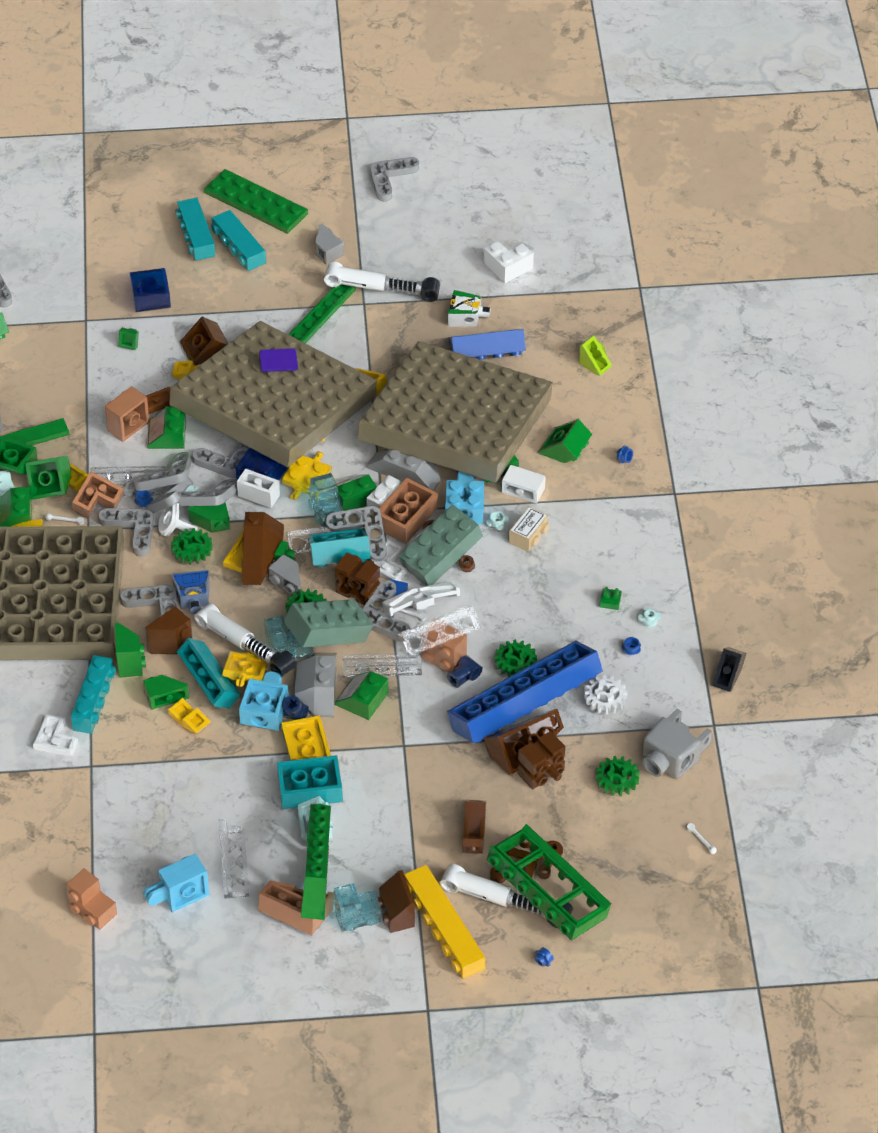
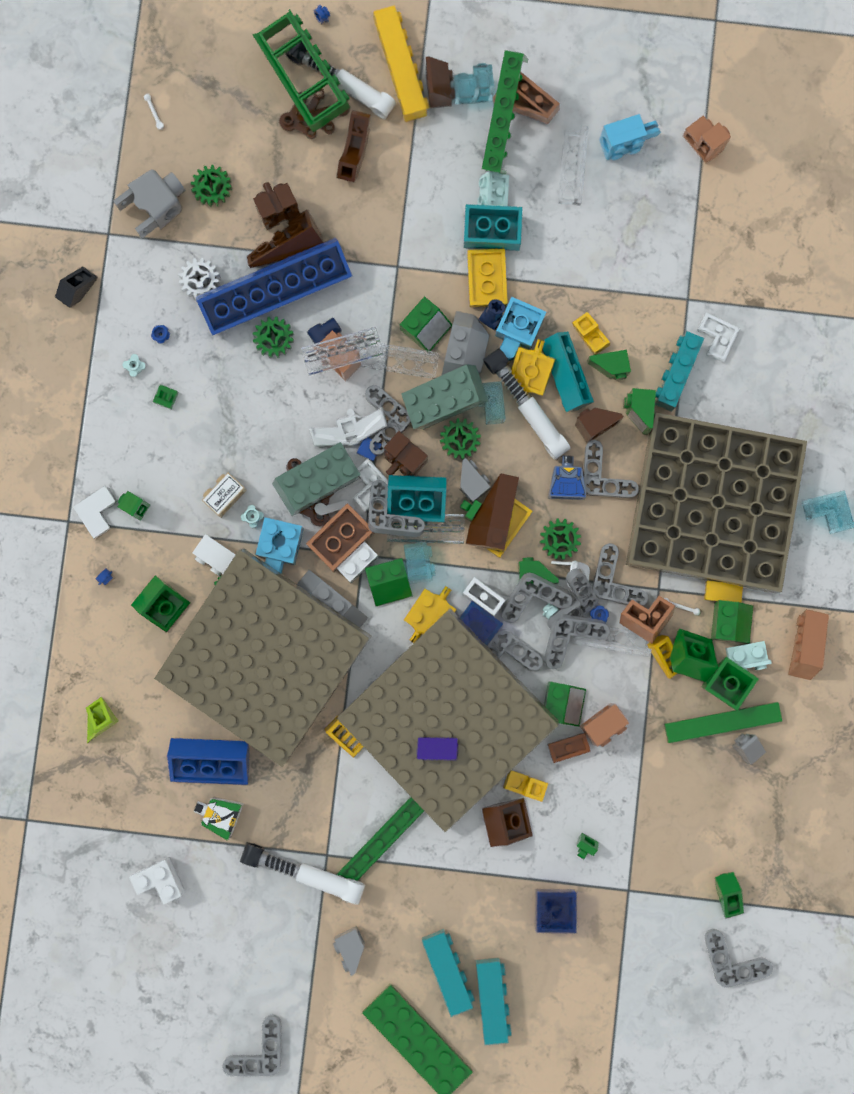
camera: 170 degrees left, 35 degrees up
none -> white tile [73,486,116,539]
none -> green slope [117,491,150,521]

